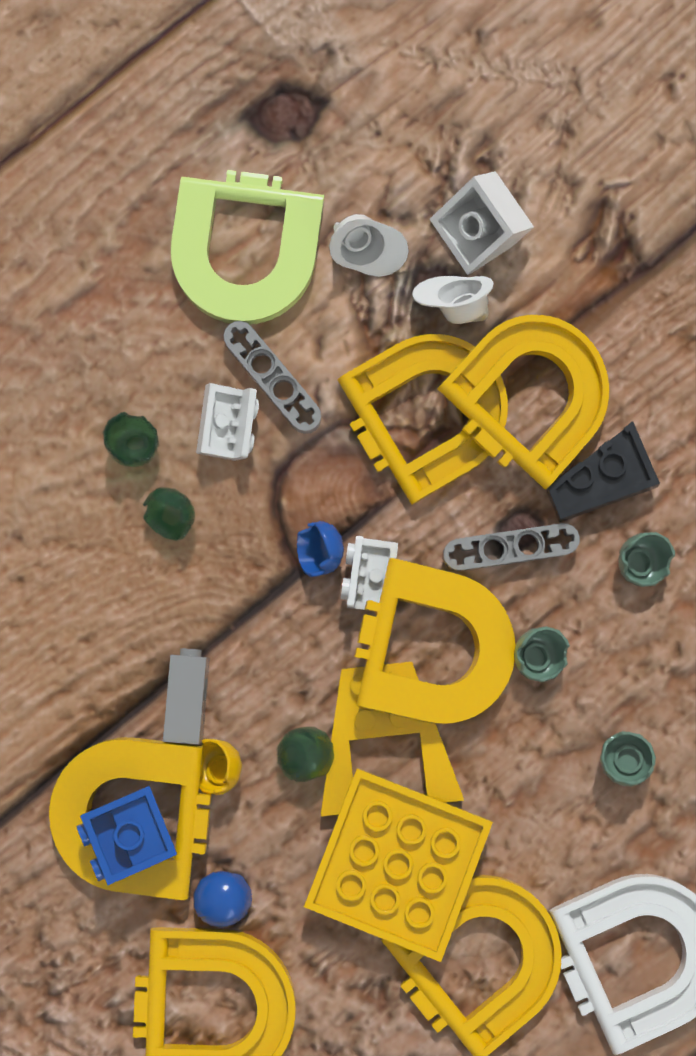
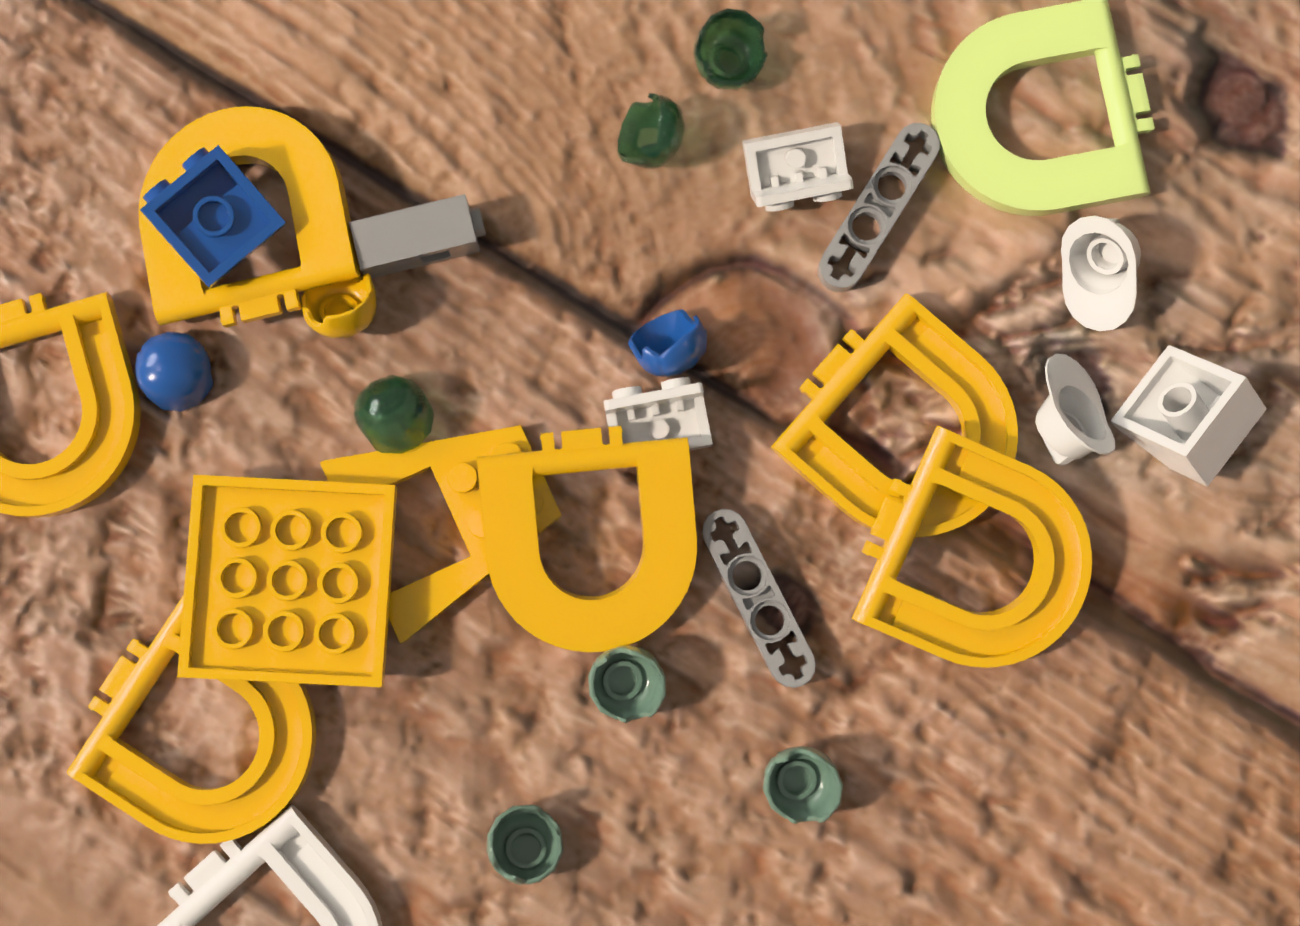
camera: 70 degrees right, 0 degrees up
black wing [547,421,660,523] -> none

